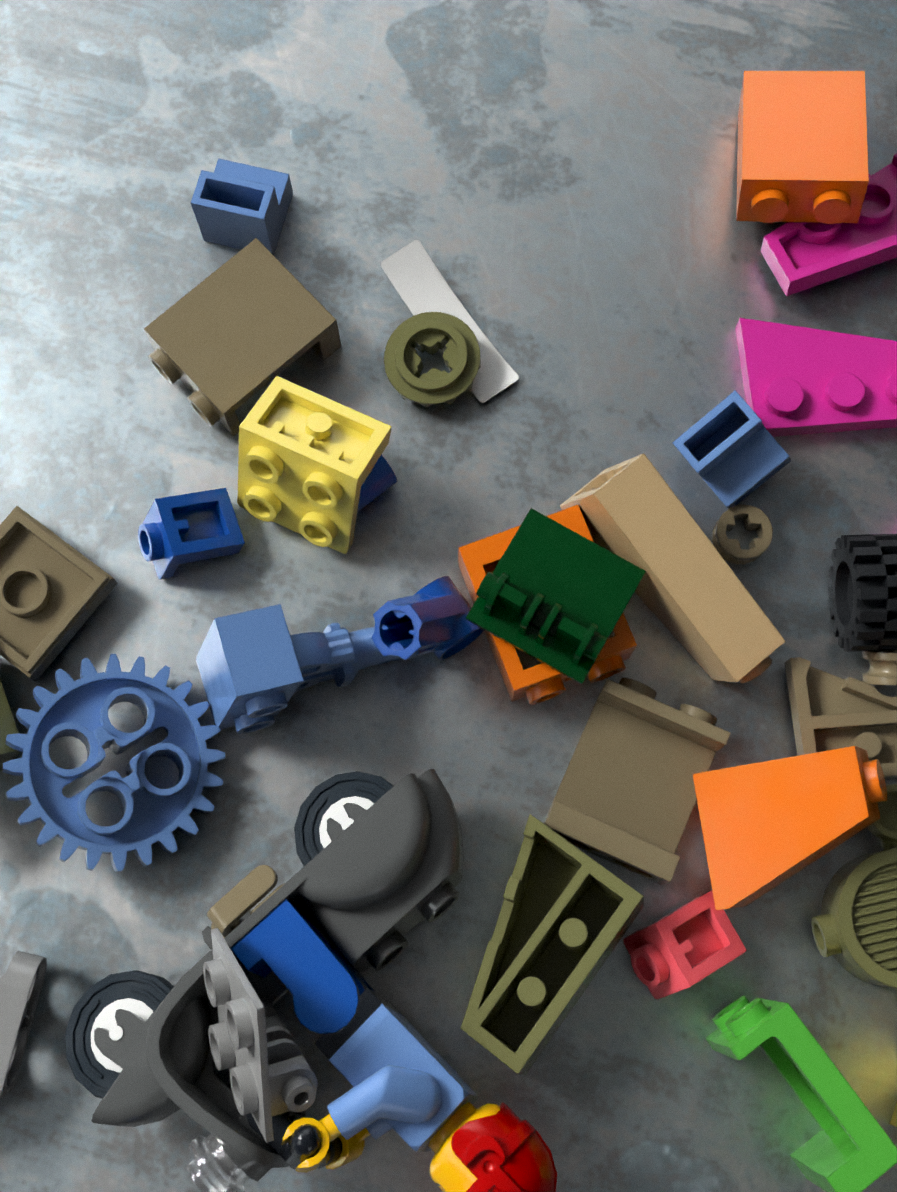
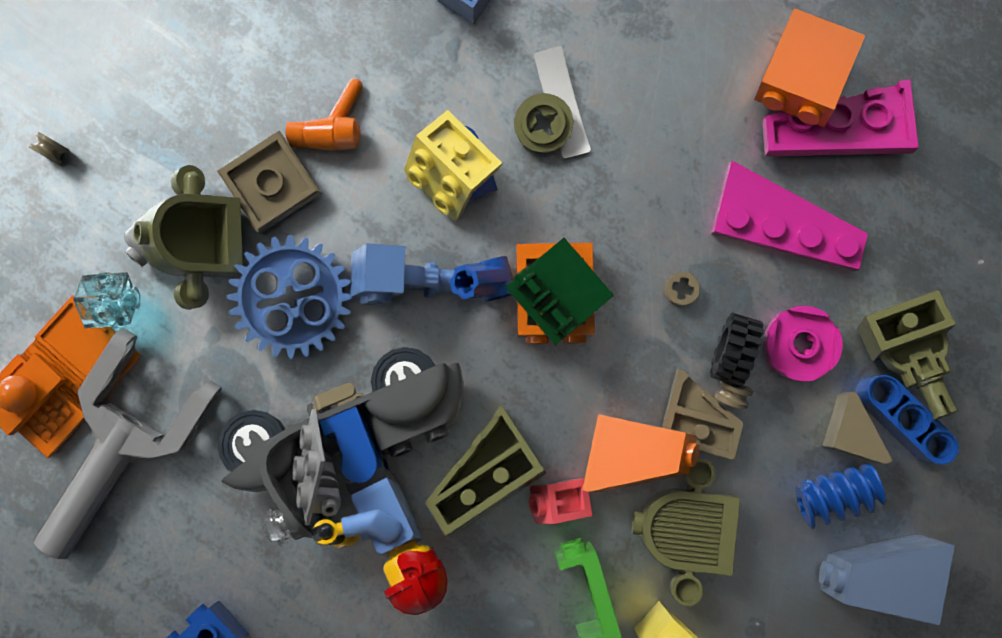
camera: 20 degrees right, 10 degrees up
blue bracket [138,488,245,579] -> none
dark tan panel [144,238,341,436] -> none
dark tan panel [544,678,731,885] -> none
tan slope [560,453,785,683] -> none
medium blue piece [672,390,791,509] -> none
none -> orange piece [285,78,363,151]

